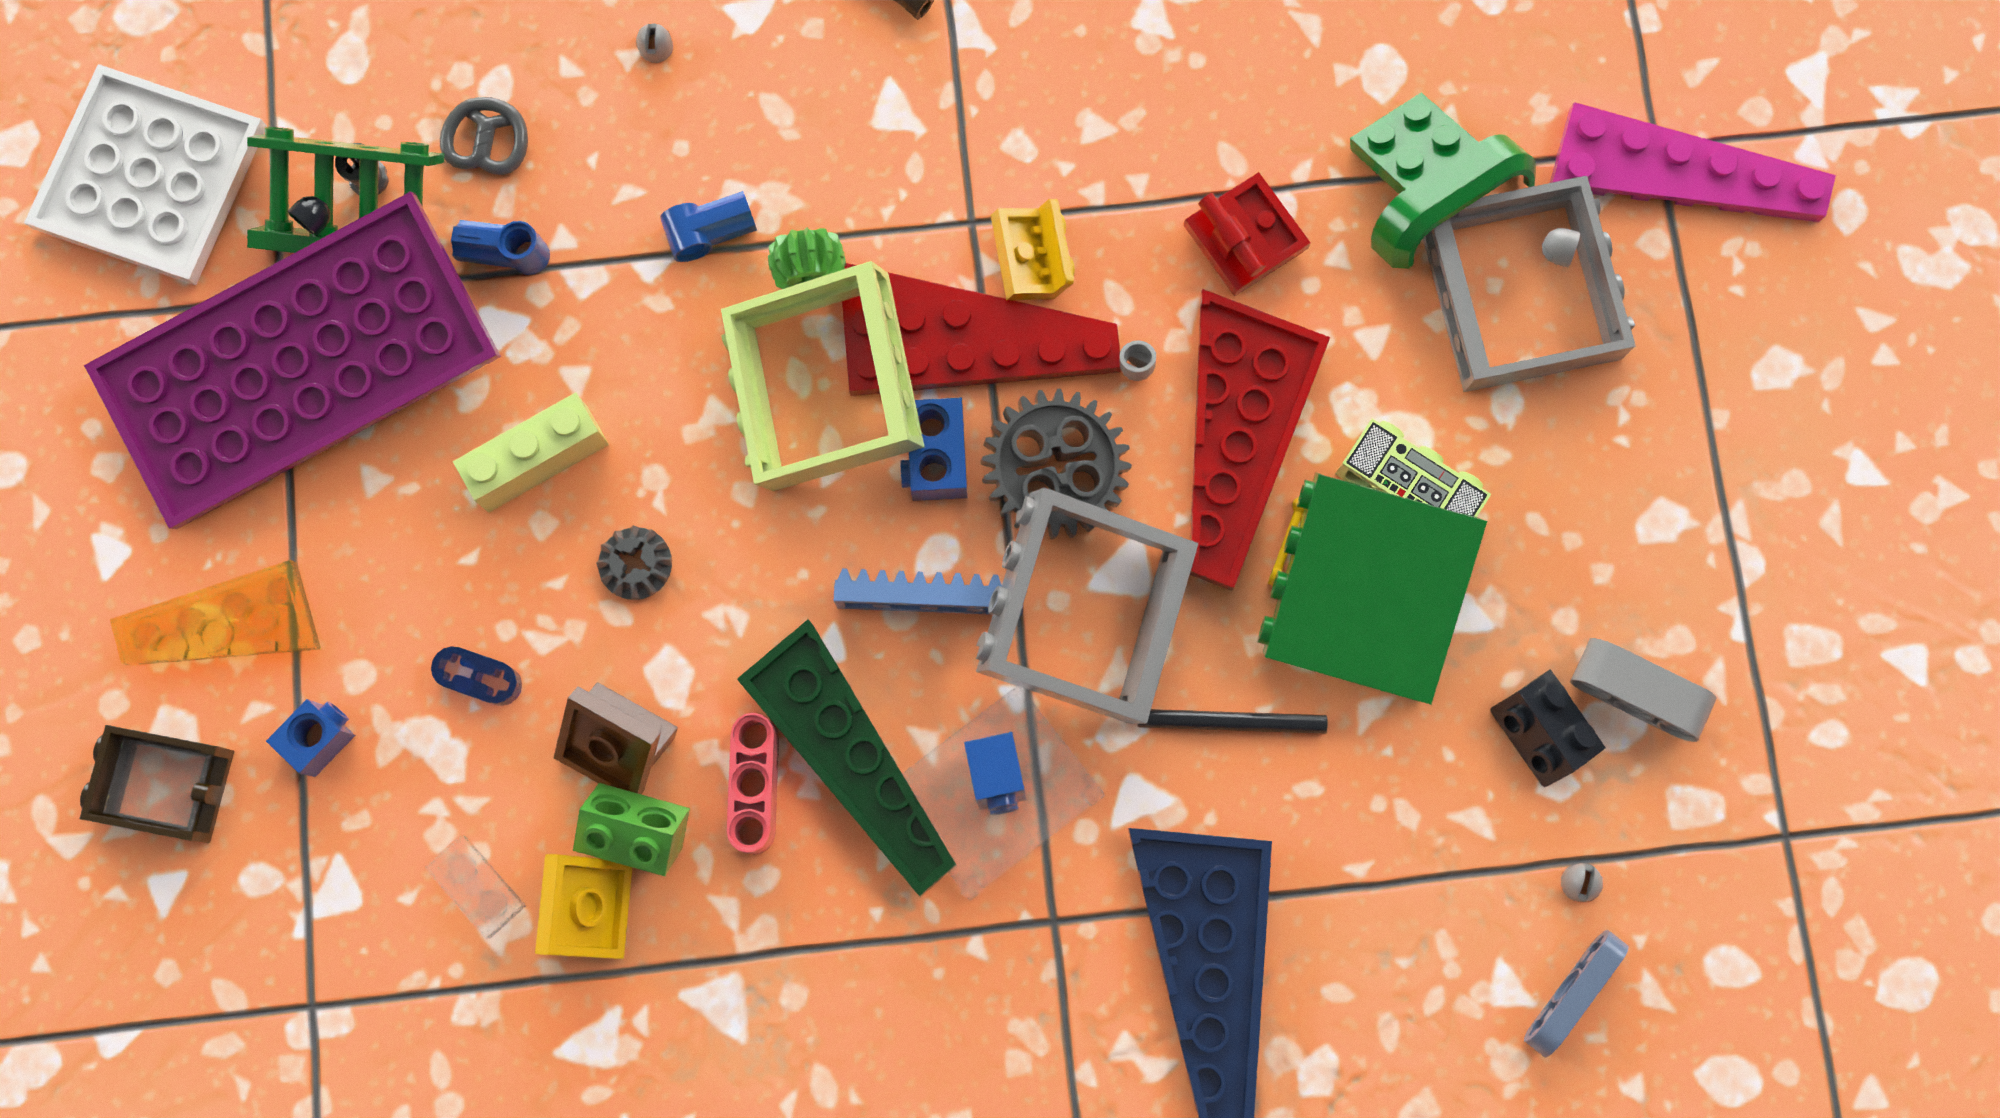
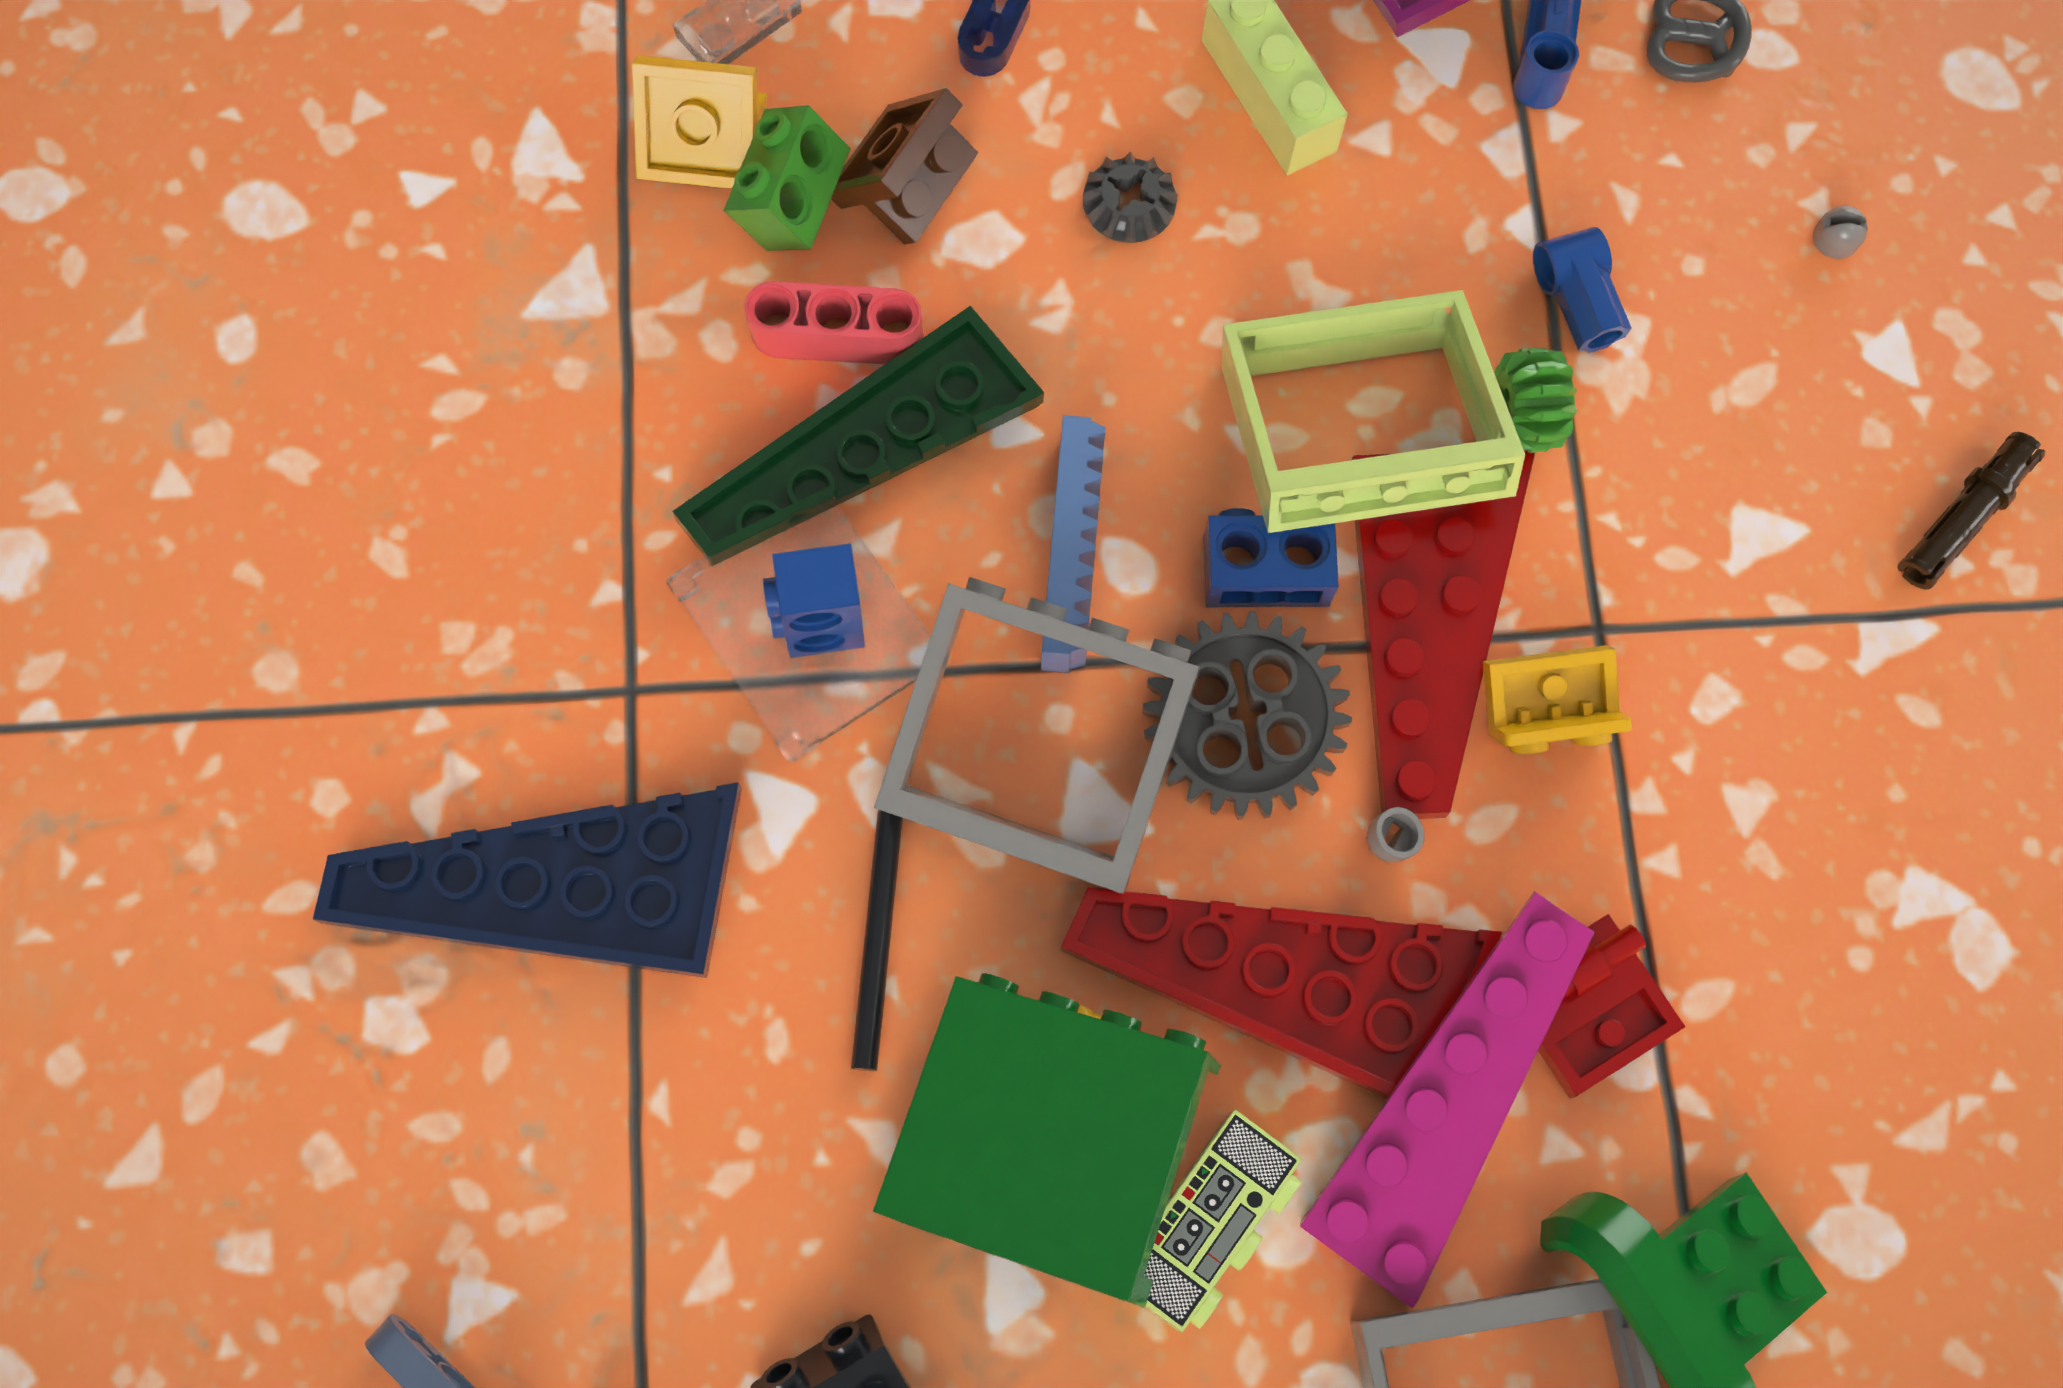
camera: 90 degrees right, 5 degrees down
none -> dark pink wing [1300,891,1595,1309]

